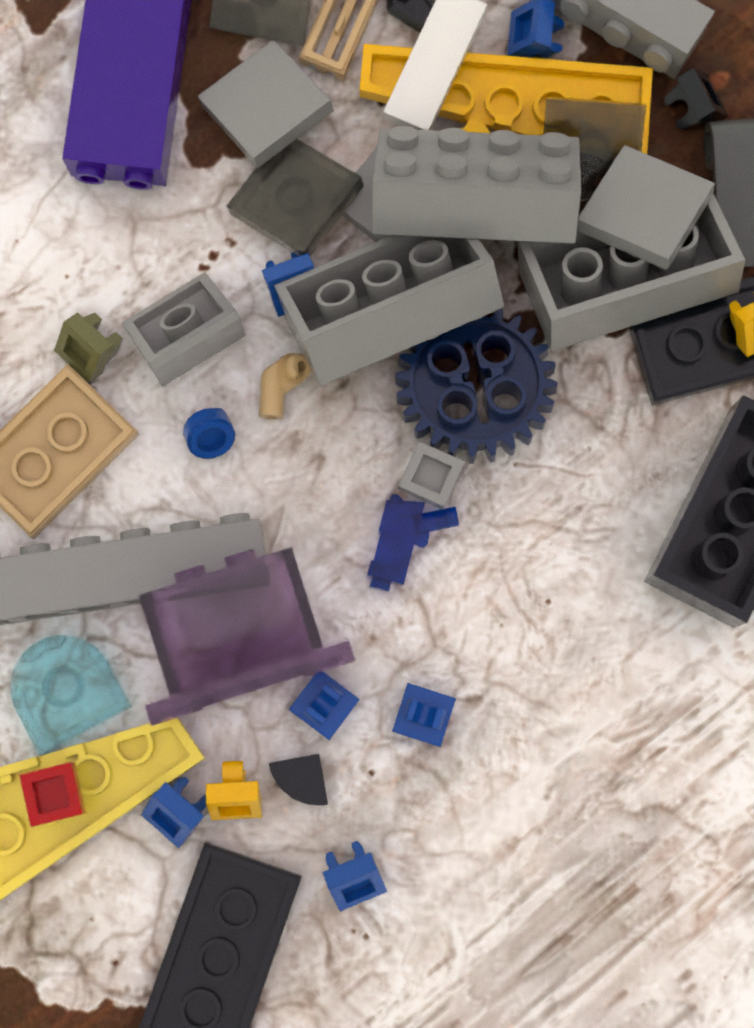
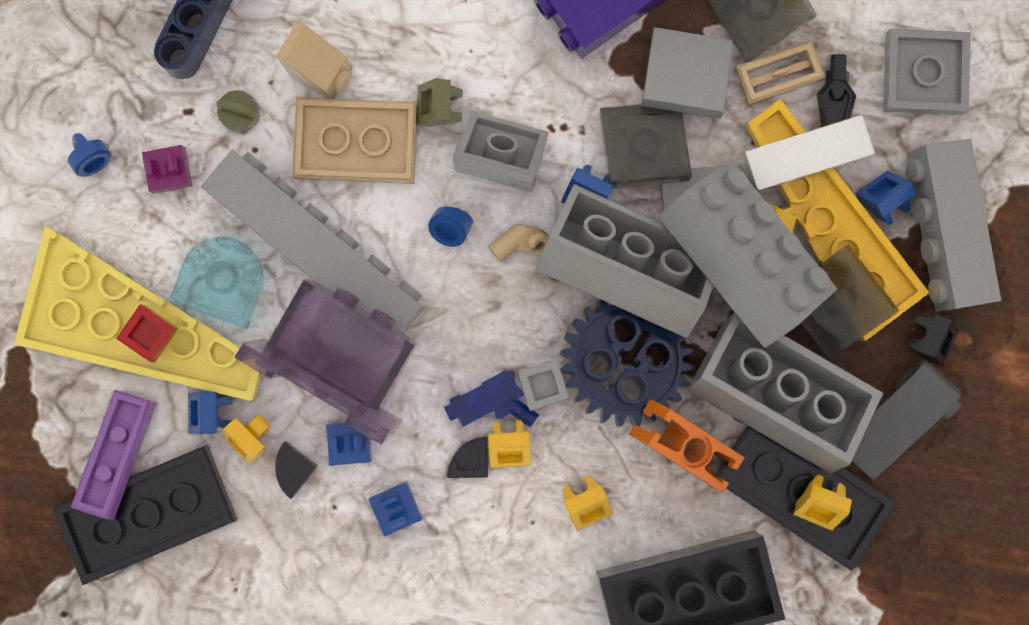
camera: 50 degrees right, 5 degrees up
blue tile [322,841,387,911] -> none
light grey tile [577,145,715,270] -> none
none -> medium lavender tile [70,390,157,521]
none -> black tile [447,436,488,478]
none -> yellow tile [488,420,531,468]
none -> yellow tile [563,475,614,531]
none -> orange piece [629,399,745,493]

